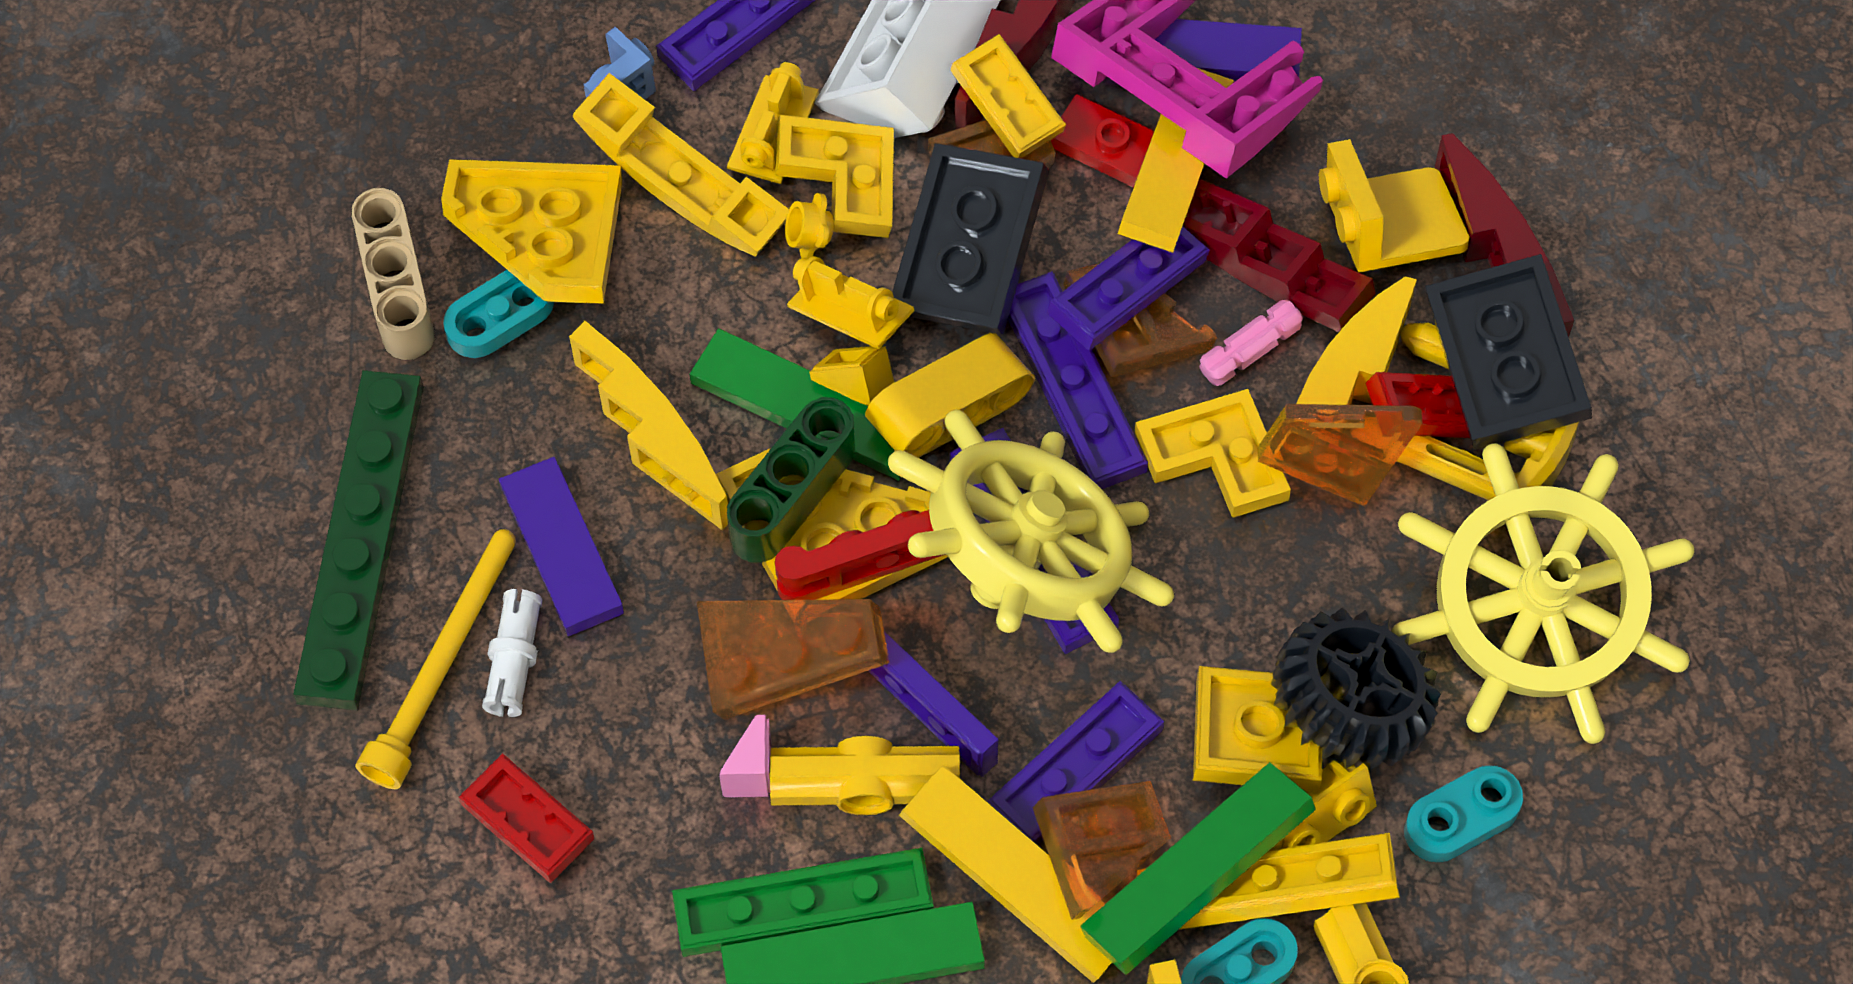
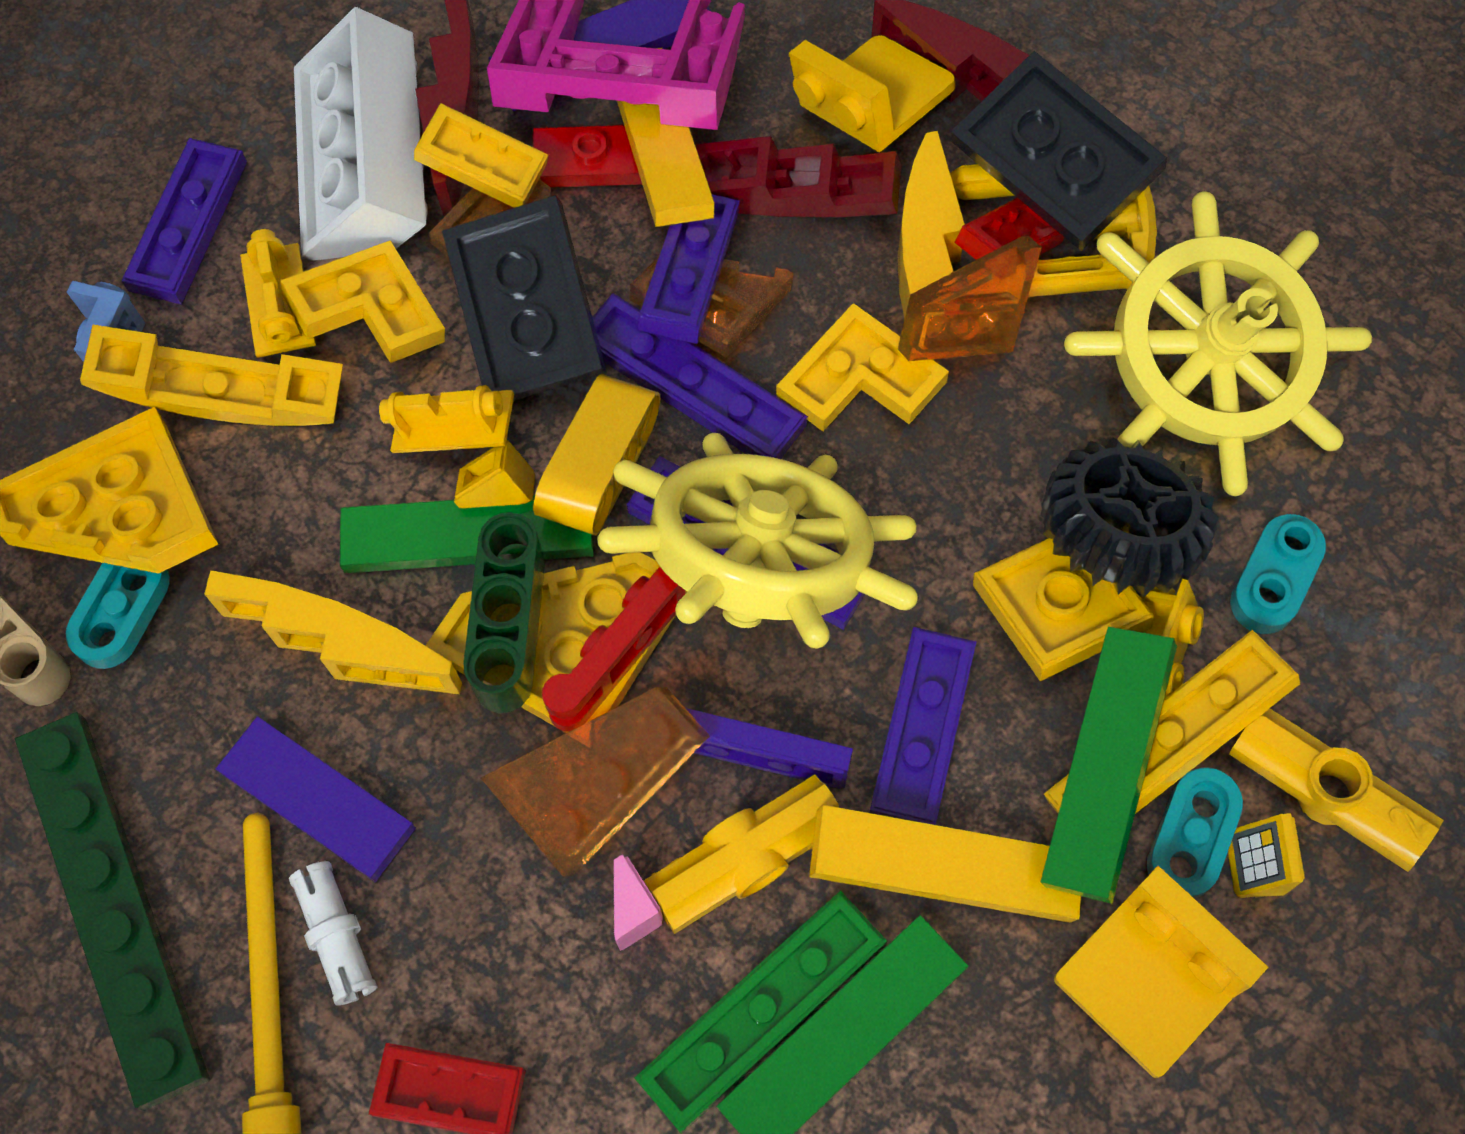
camera: 30 degrees left, 5 degrees up
yellow plate [785,193,834,259] -> none
clear orange wing [1032,781,1171,920] -> none
bright pink axle [1199,300,1303,386] -> none

